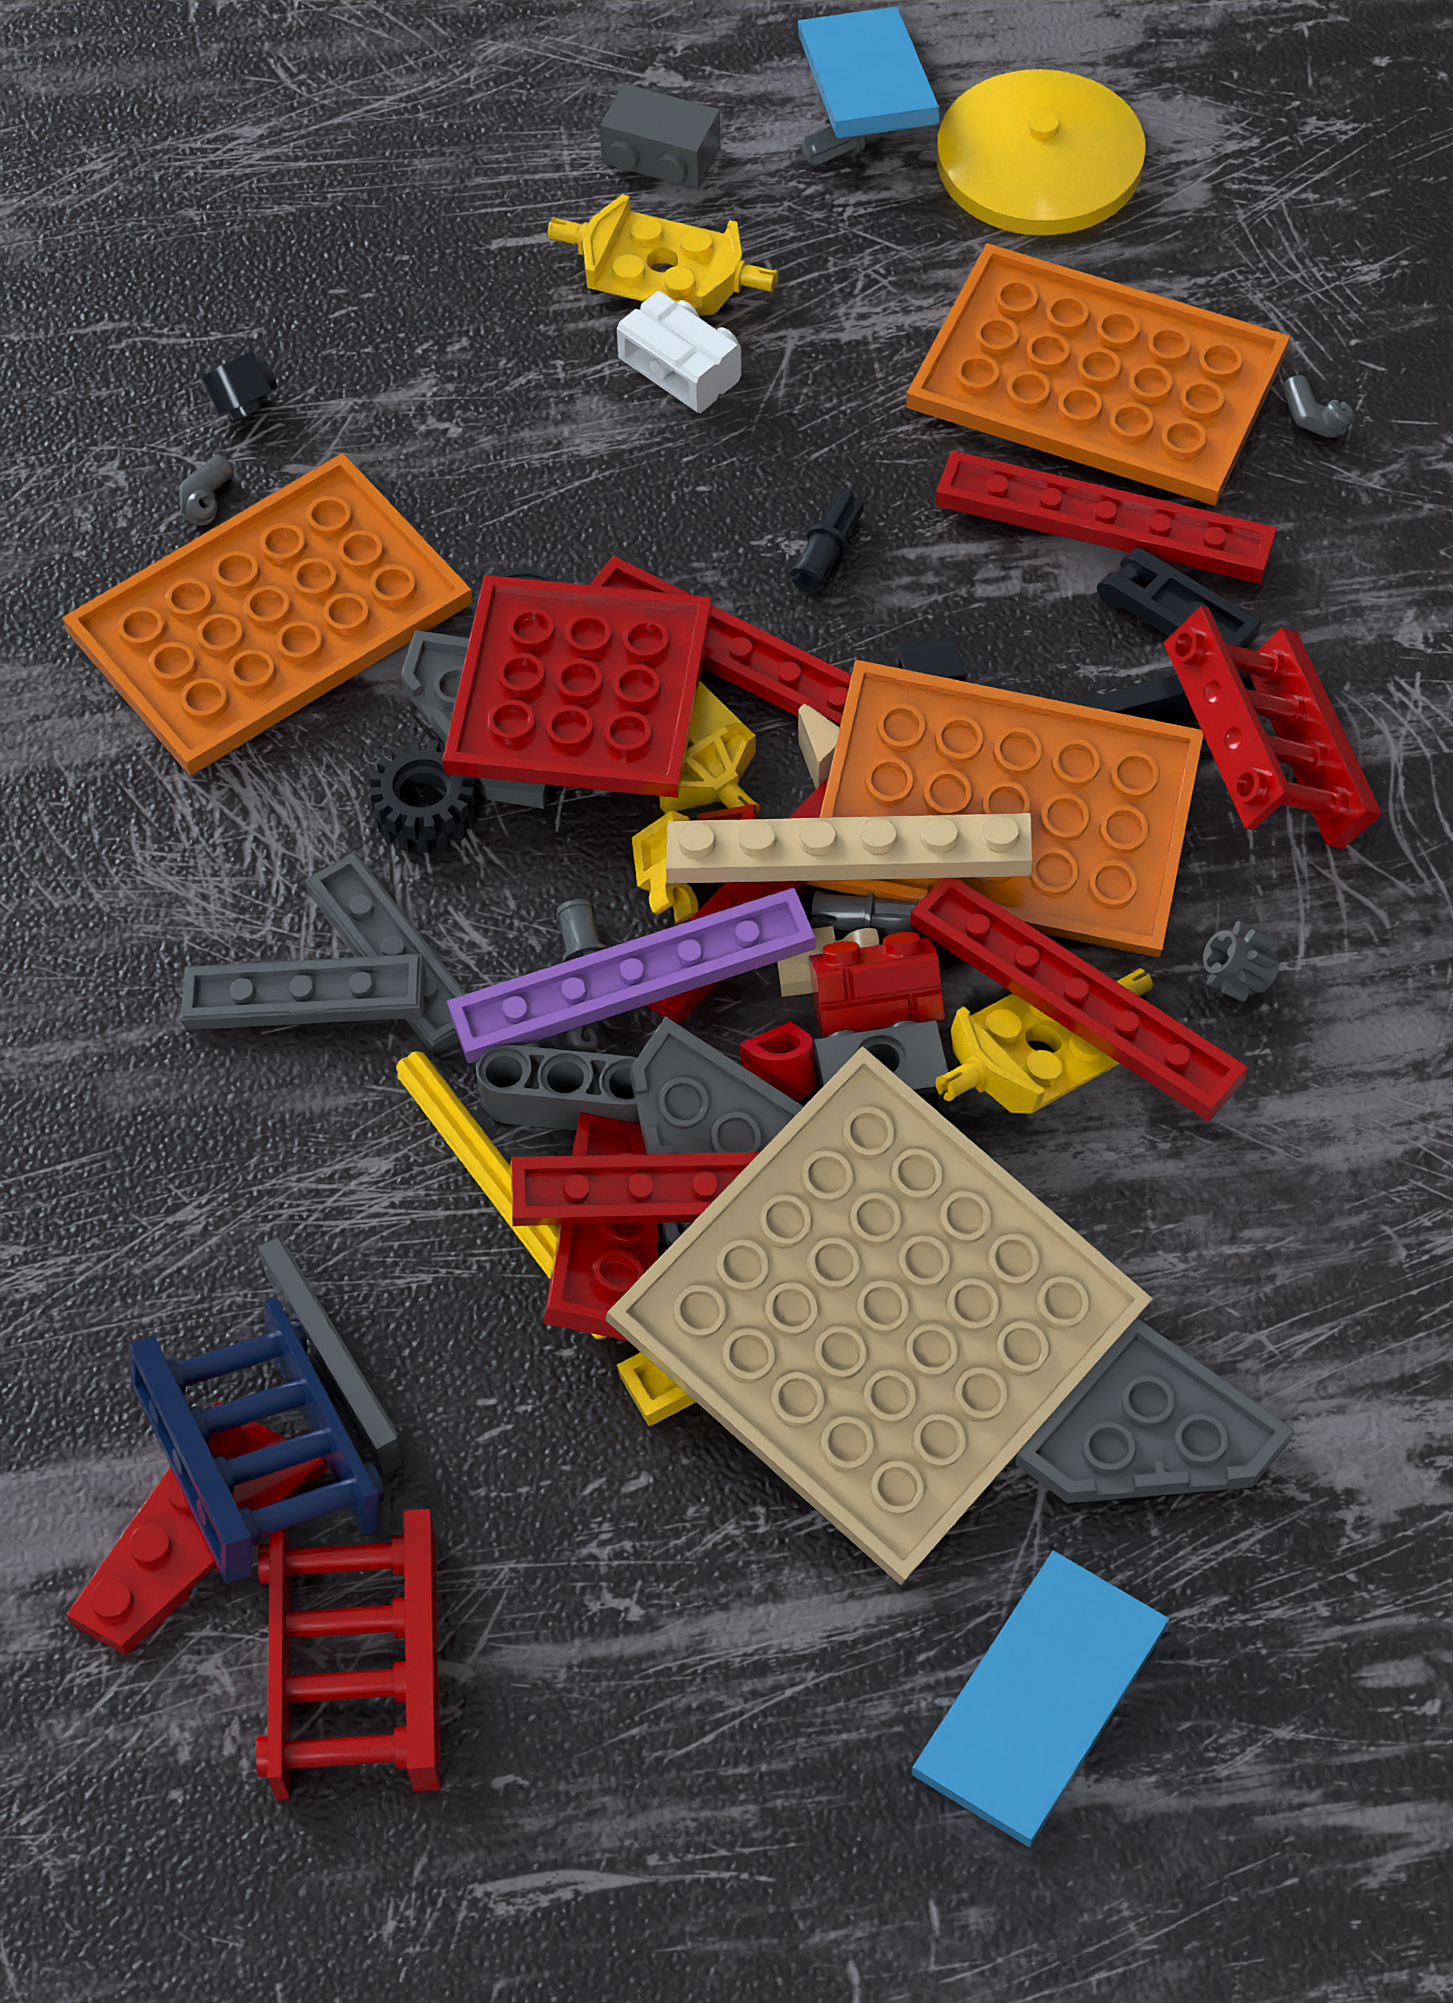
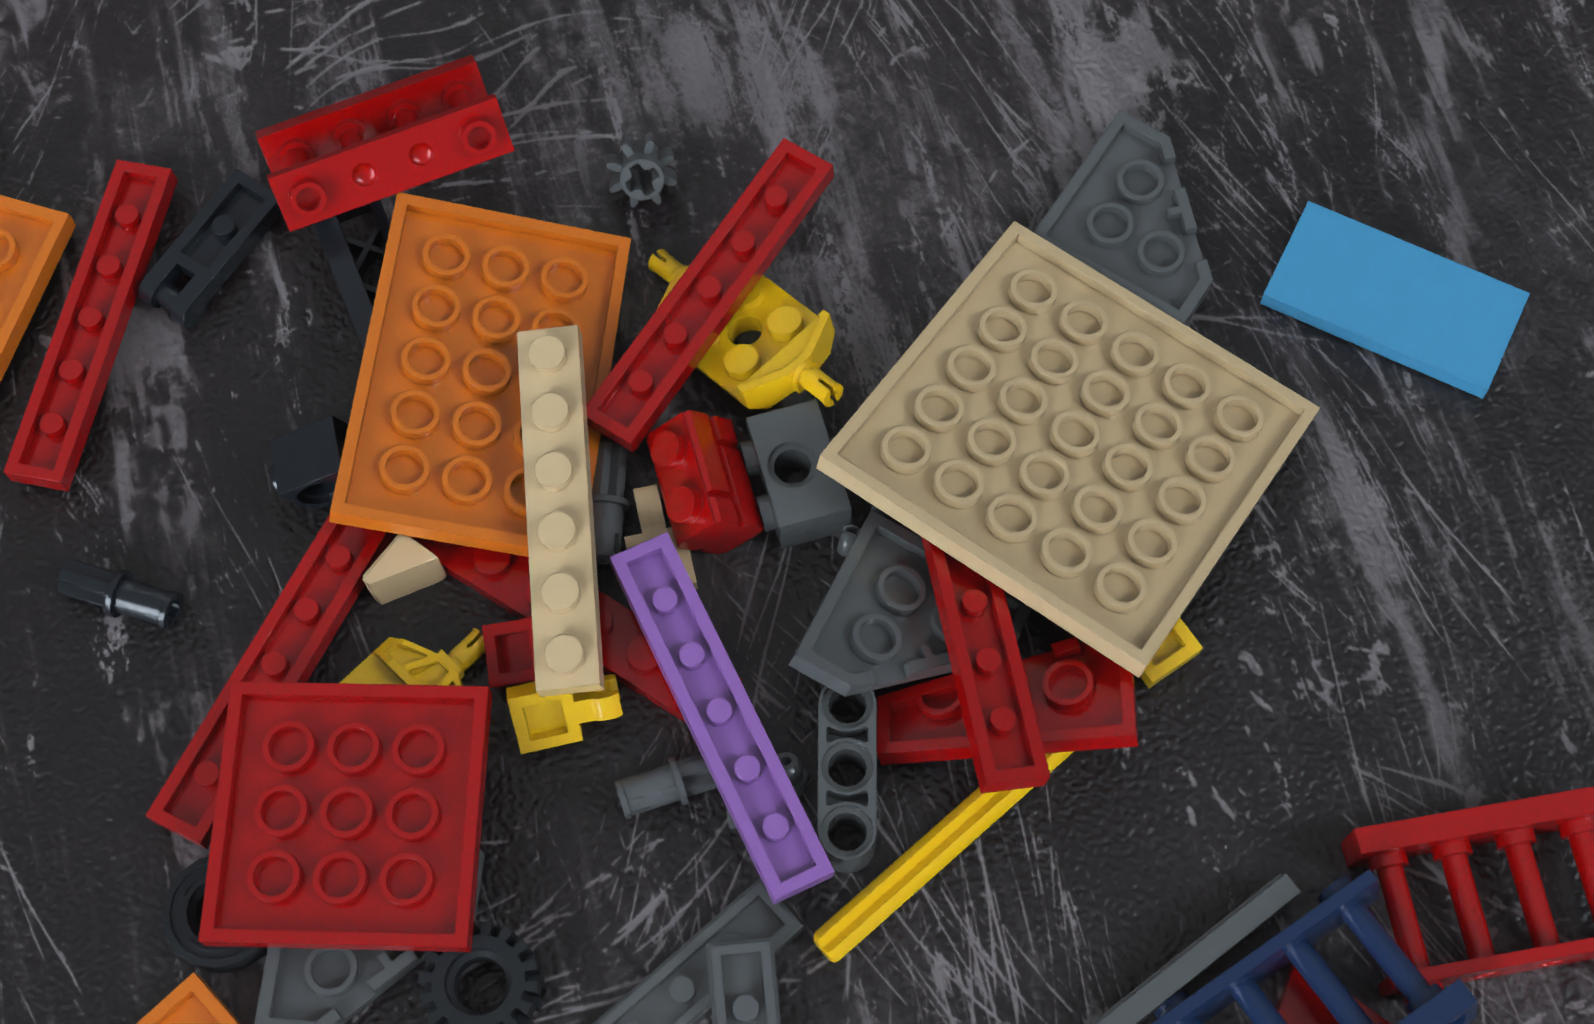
camera: 95 degrees left, 10 degrees up
red plate [739,1022,818,1104] -> none

